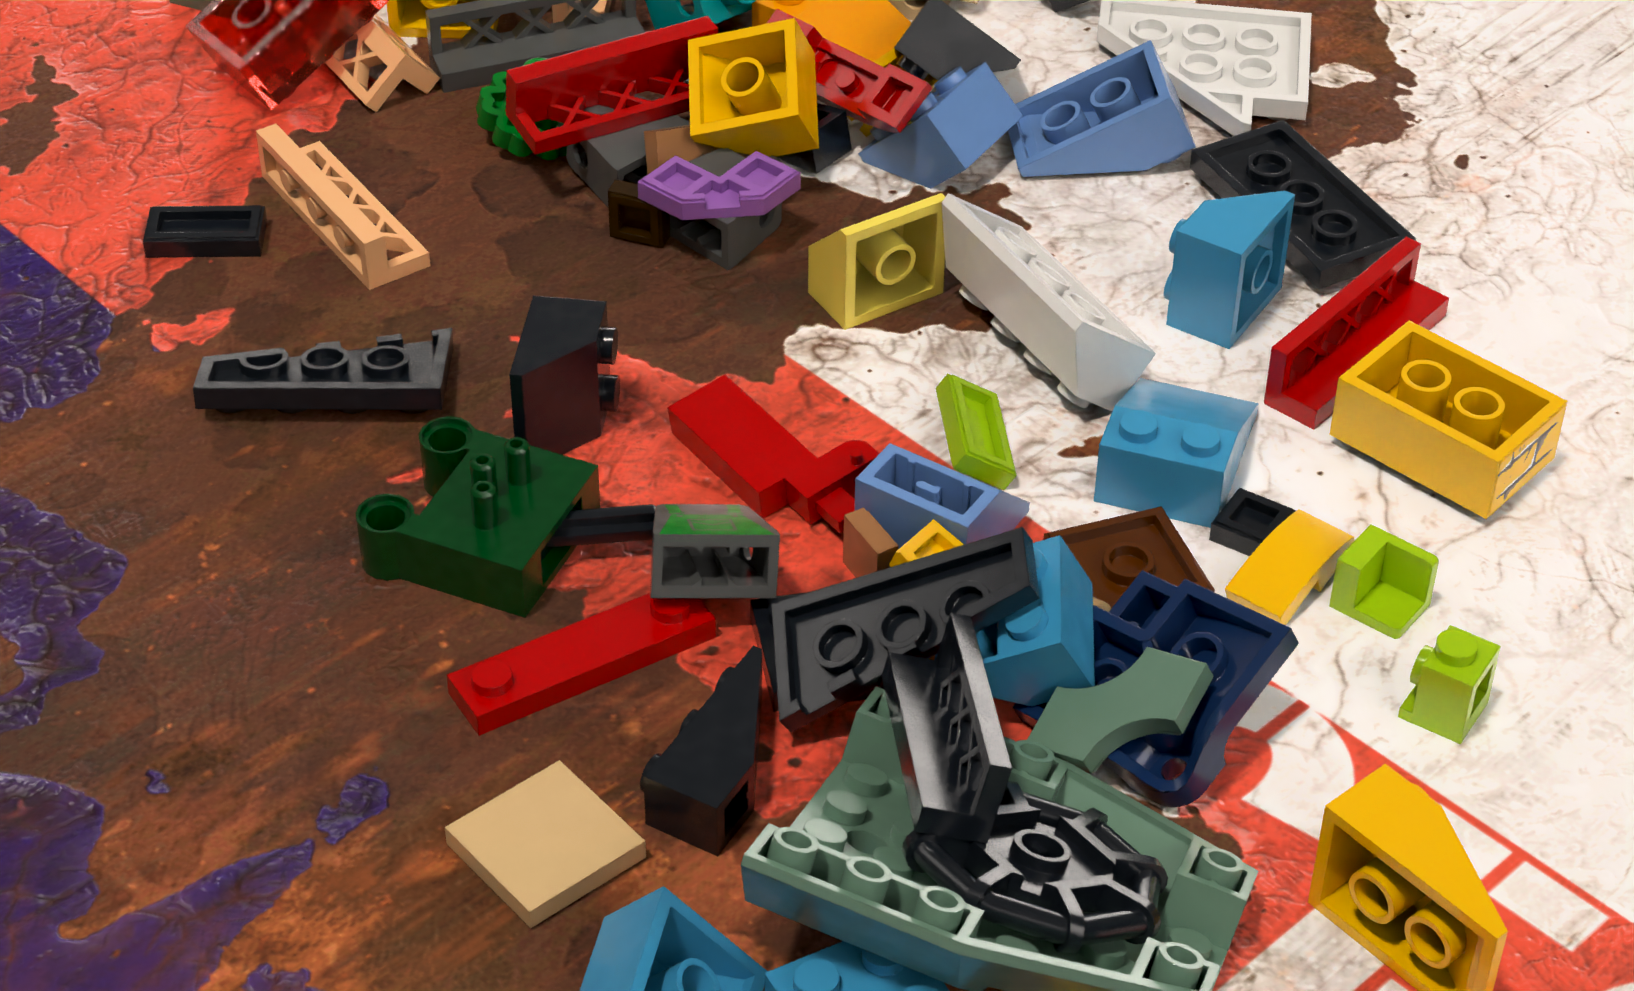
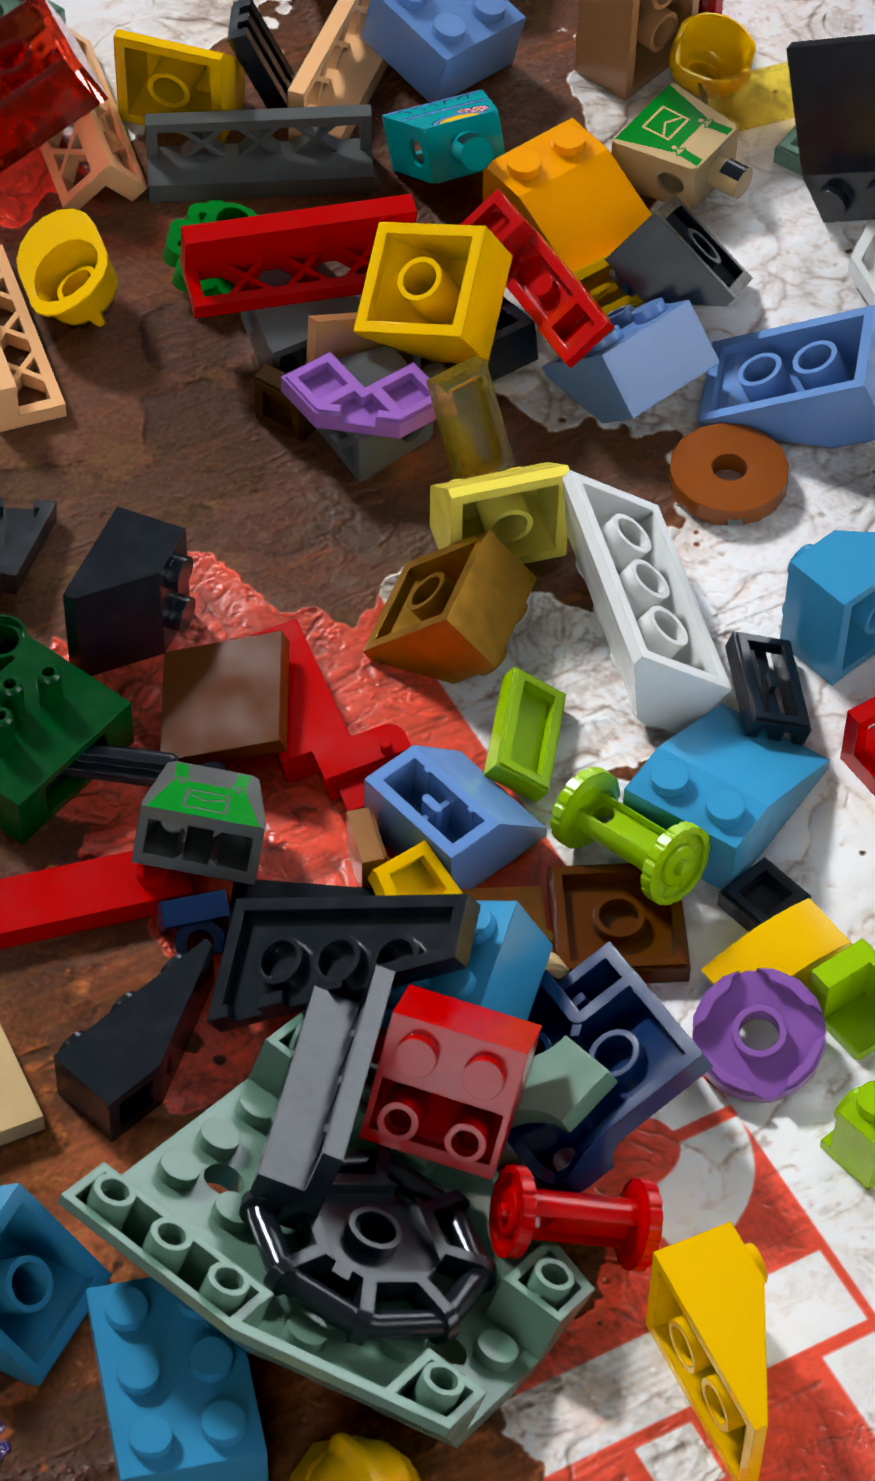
camera: 15 degrees right, 10 degrees up
none -> yellow piece [16,208,118,327]
none -> dark blue tile [156,889,230,955]
none -> reddish brown tile [160,631,290,765]
none -> red slope [359,984,542,1180]
none -> pearl gold slope [362,530,537,684]
none -> clear yellow tile [426,355,515,480]
none -> red hose [489,1164,663,1272]
none -> lime hose [550,766,711,906]
none -> dark orange tile [669,423,789,525]
none -> medium lavender tile [692,968,826,1103]
none -> black tile [725,631,812,745]

